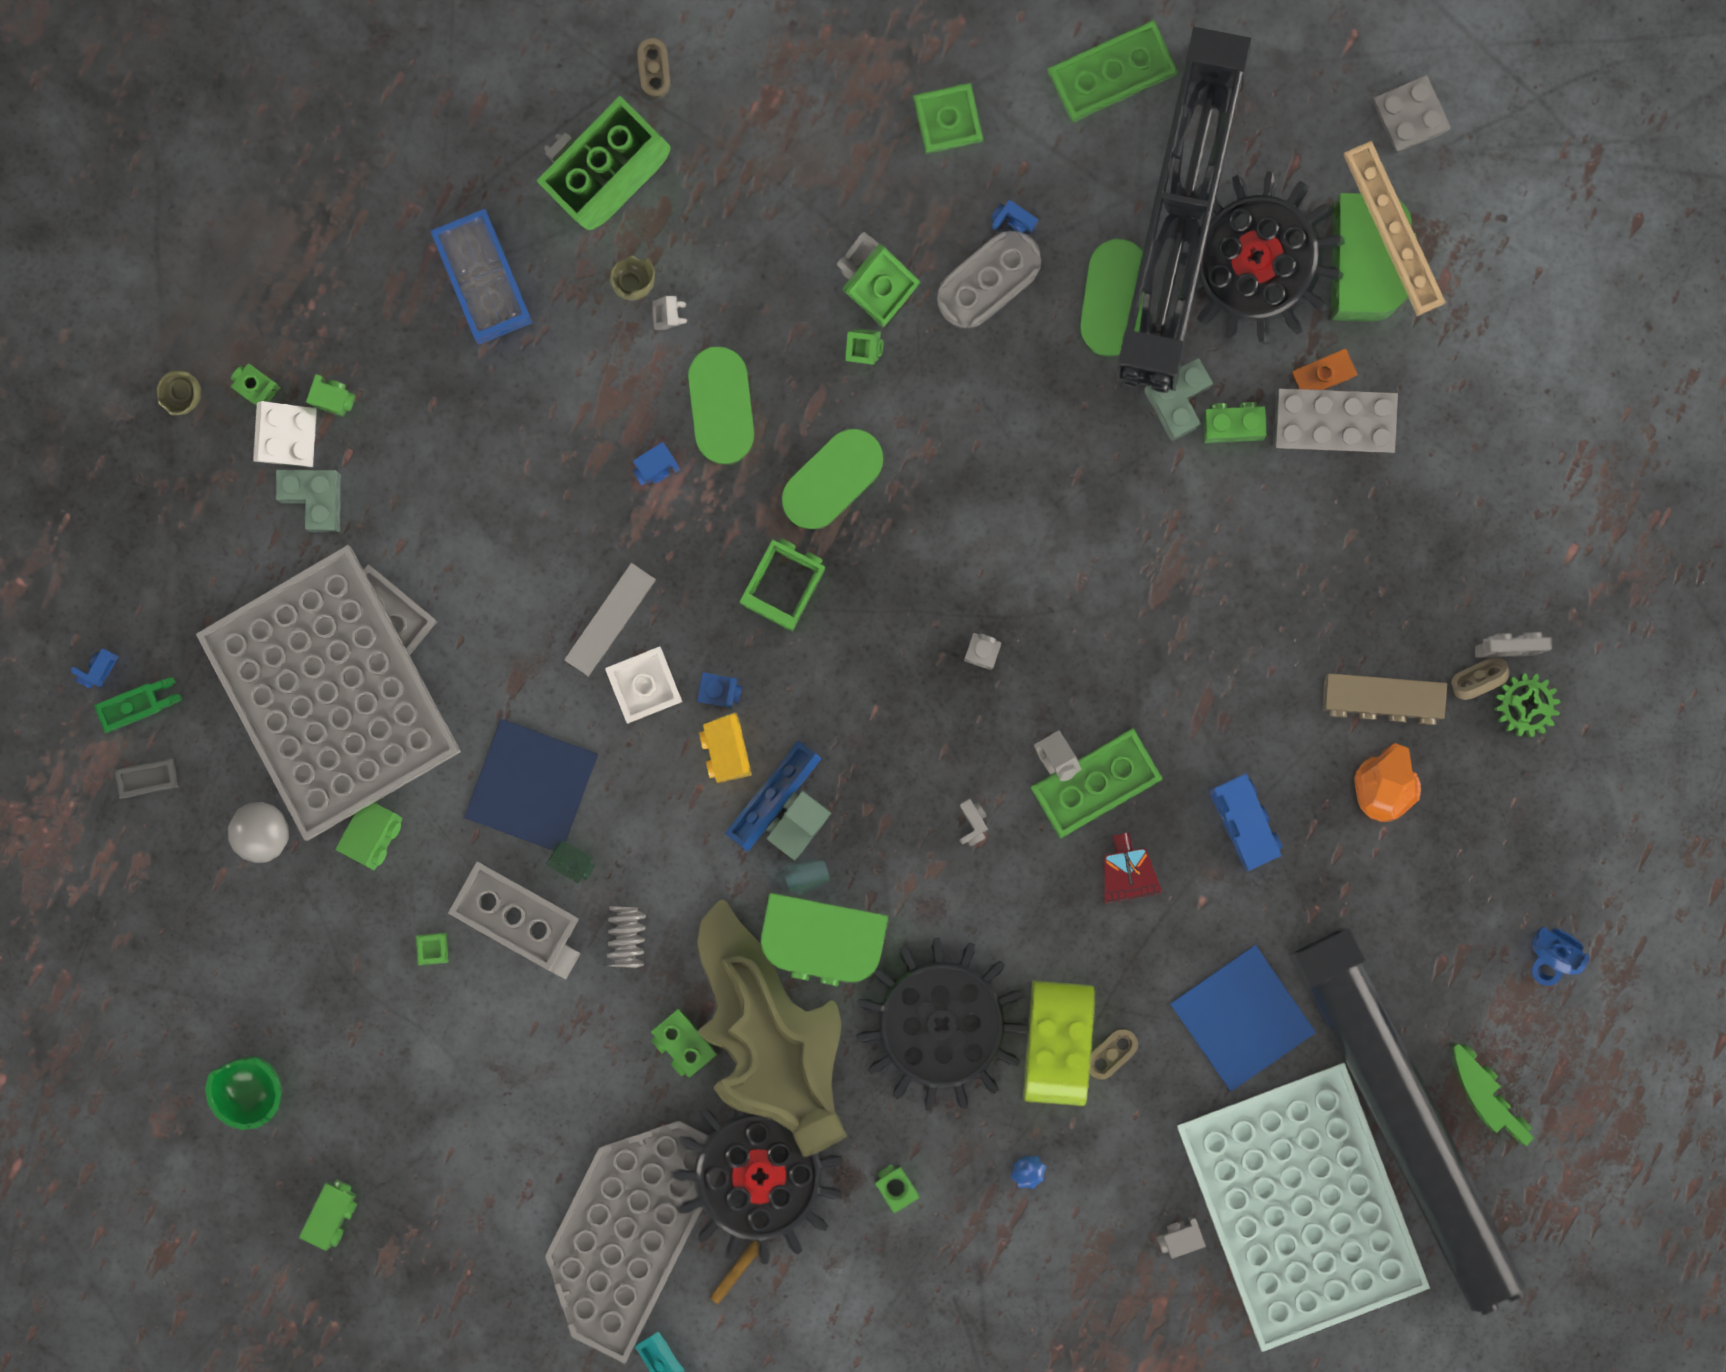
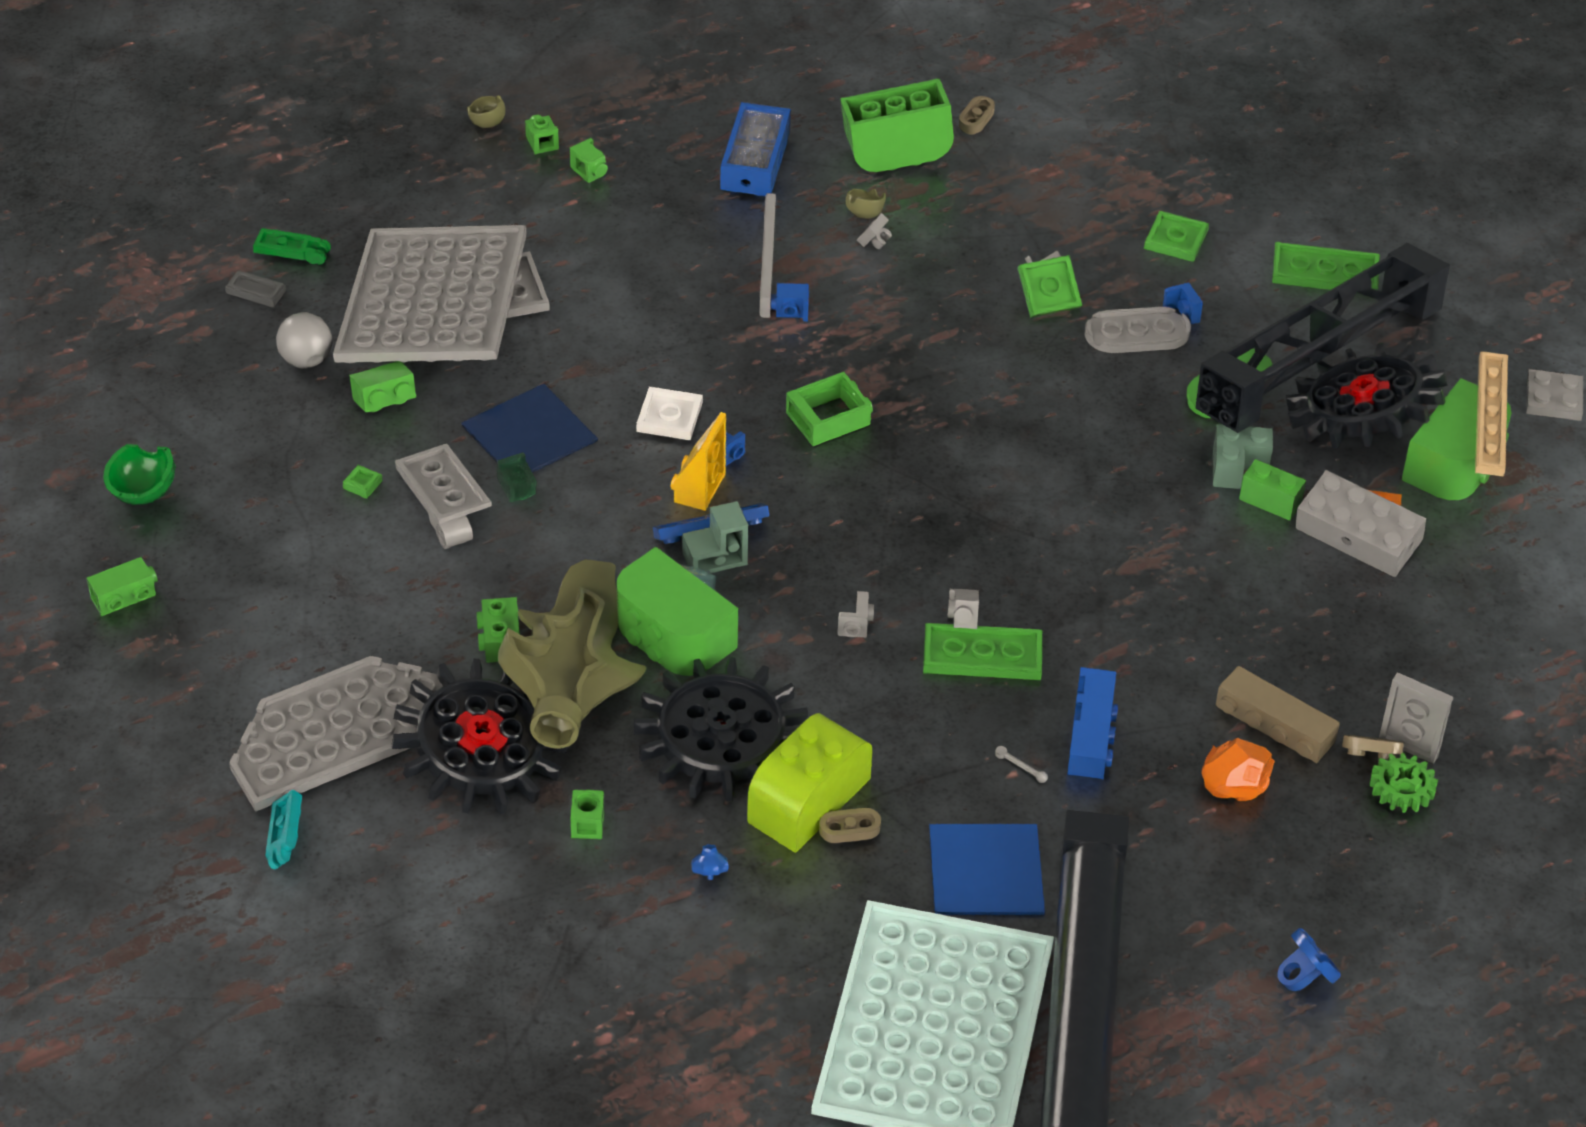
camera: 35 degrees right, 40 degrees down
blue bracket [70,648,119,689] -> none
white plate [253,401,316,468] -> none
sand green brick [276,470,341,533] -> none
light grey tile [564,563,656,677] -> none
light grey piece [606,906,646,968] -> none
bright green tile [688,347,754,465] -> none
pearl gold bar [709,1240,757,1304] -> none
bright green tile [782,429,883,530] -> none
bright green brick [845,329,883,364] -> none
light grey brick [964,633,1001,671] -> none
dark red torso [1103,832,1162,904] -> none
light grey brick [1157,1216,1206,1259] -> none
bright green slope [1449,1042,1534,1146] -> none
none -> light grey tile [760,193,776,318]
none -> light grey hinge [995,746,1048,783]

